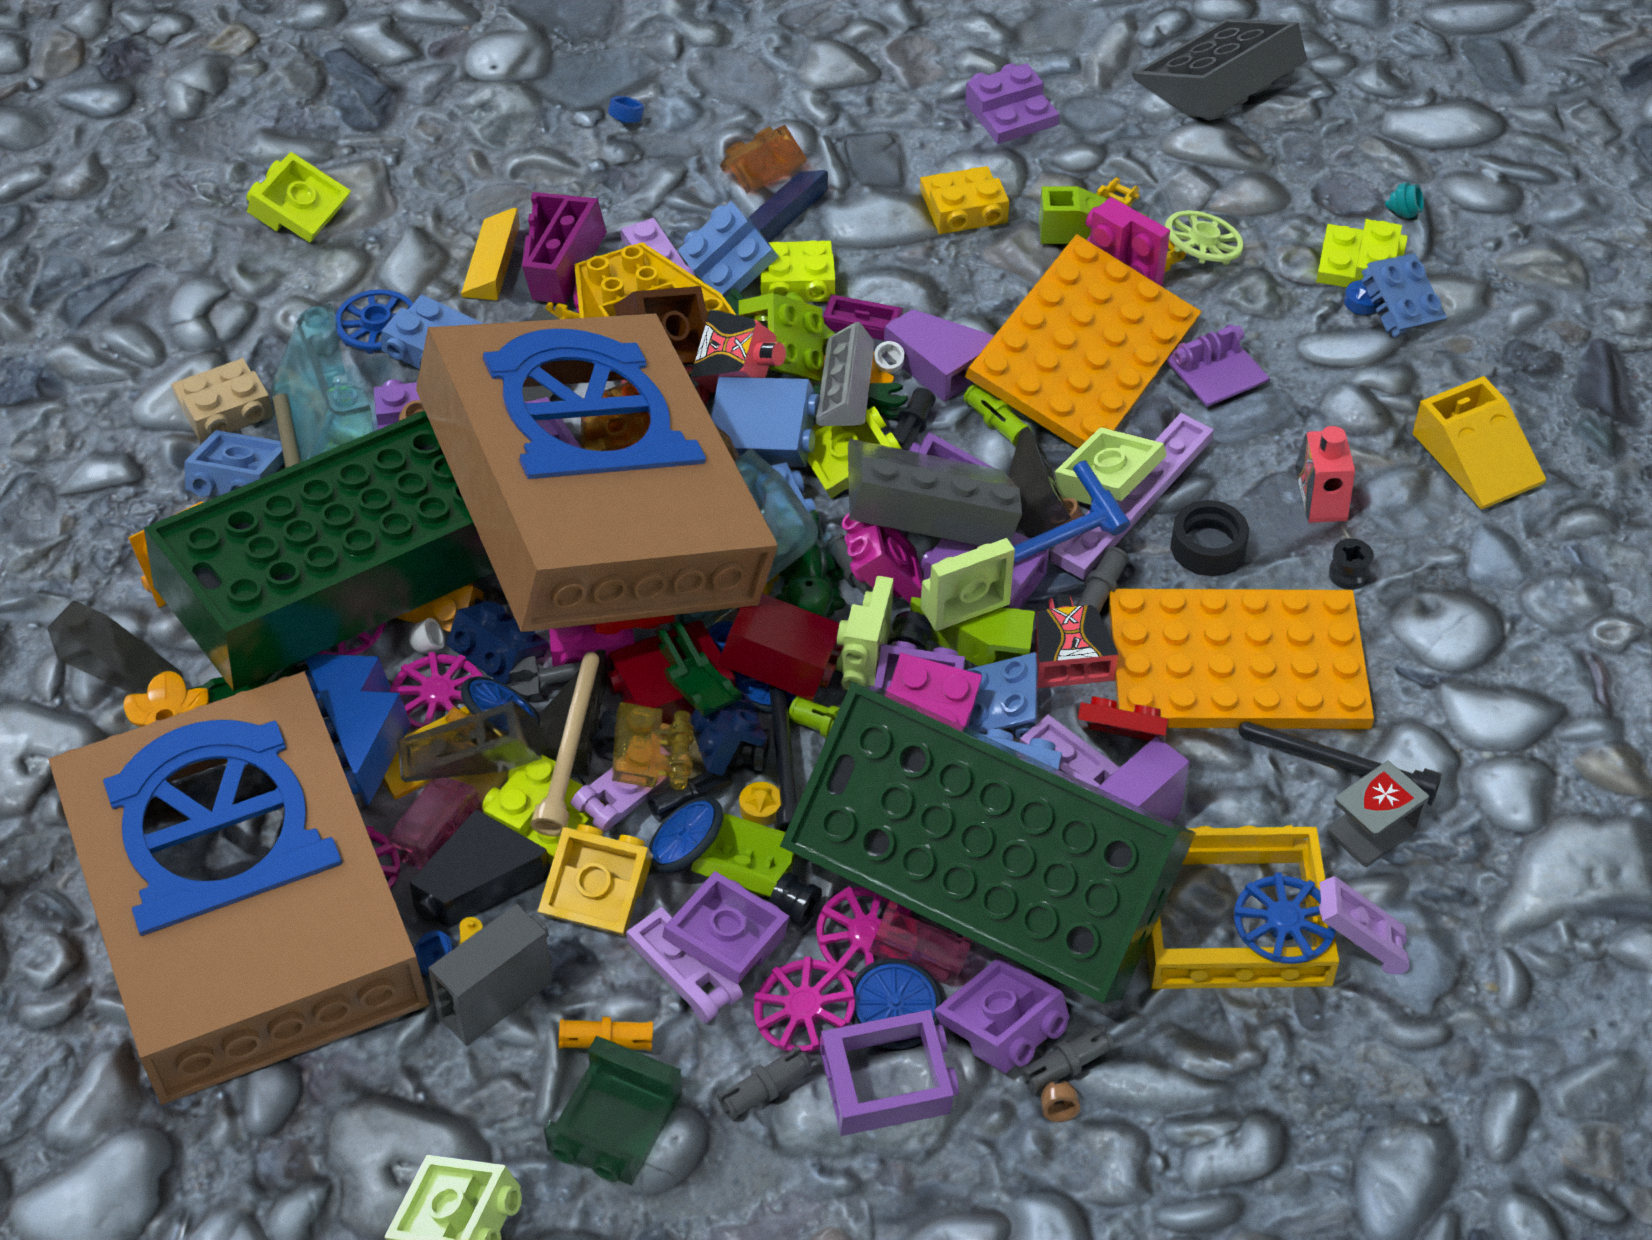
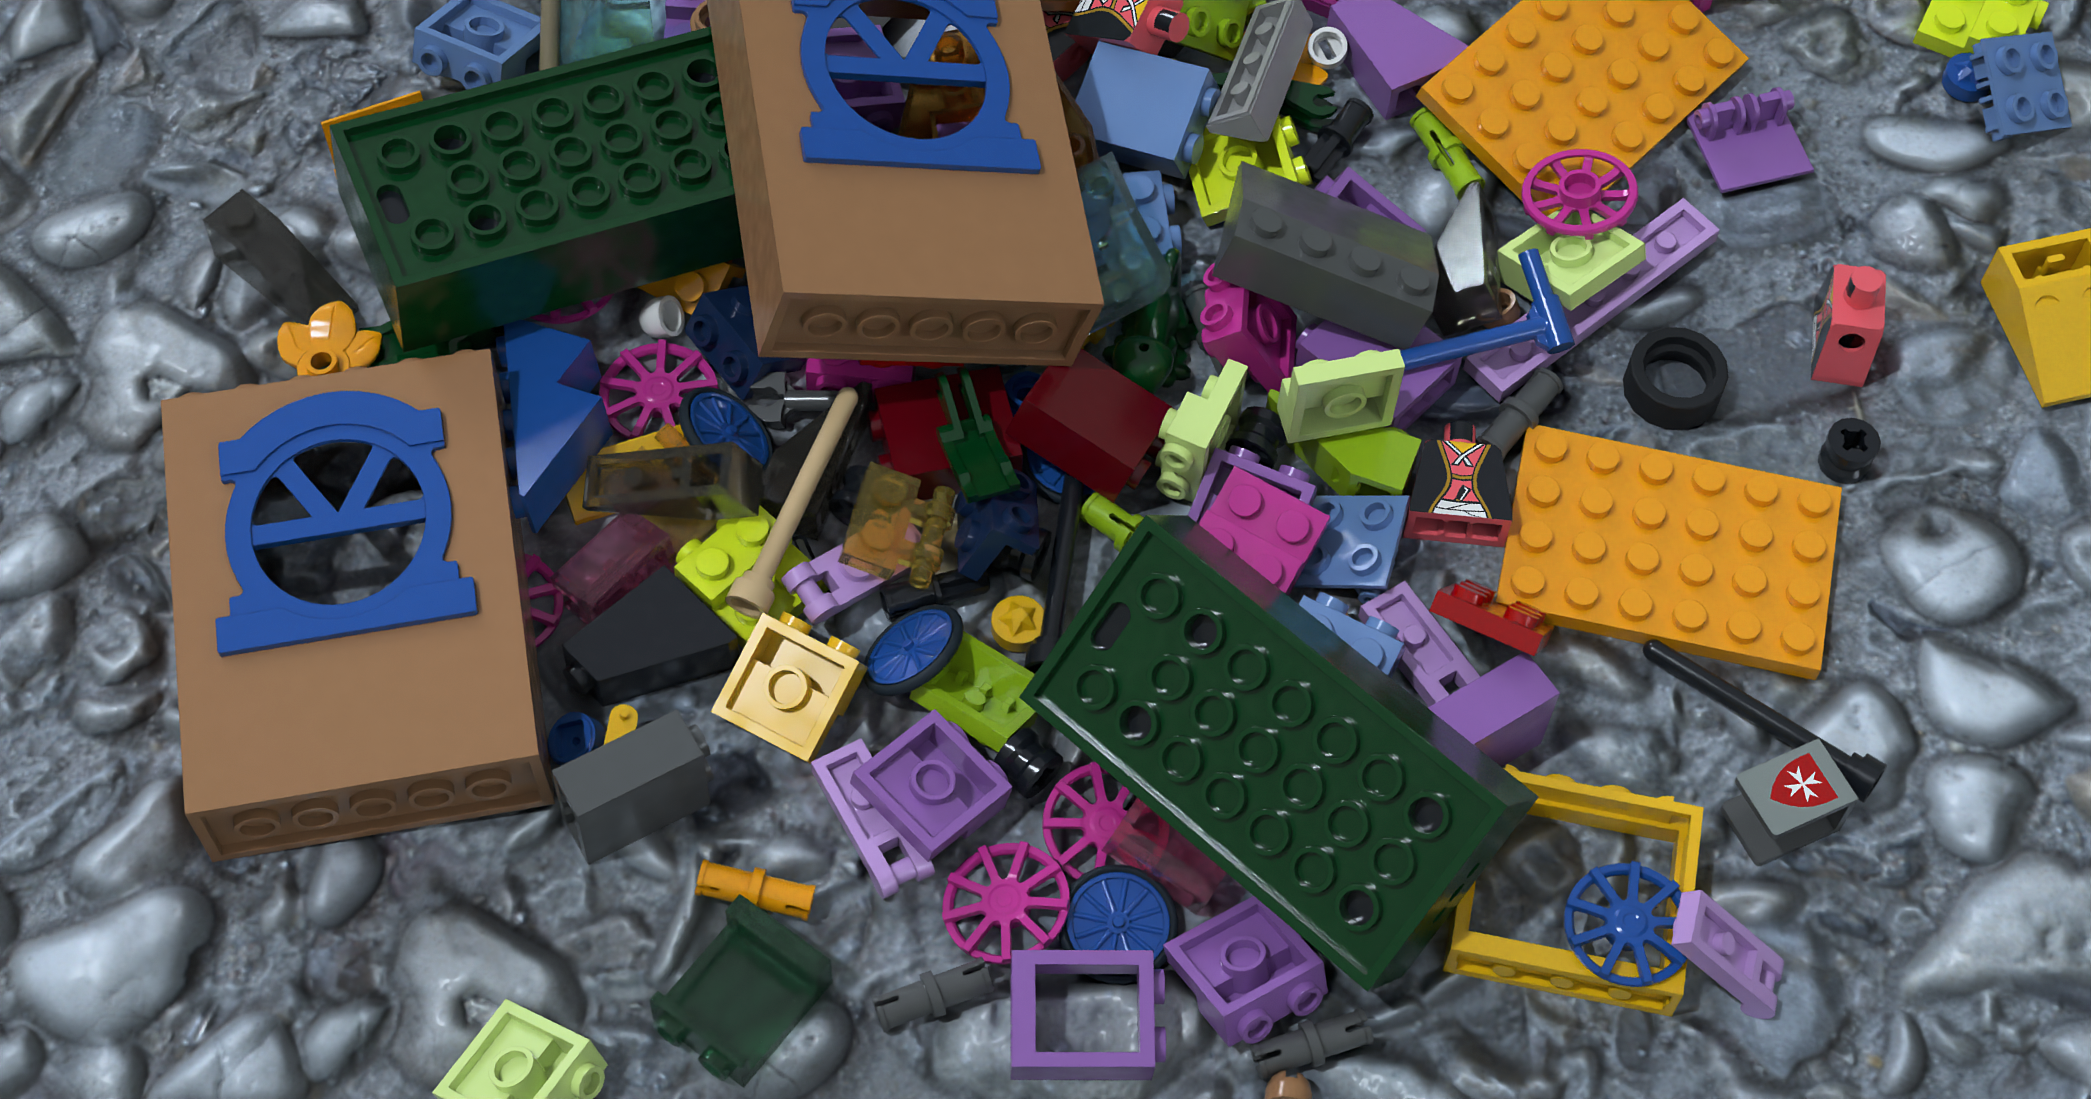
camera: 10 degrees right, 10 degrees up
none -> dark pink wheel [1522,149,1638,240]

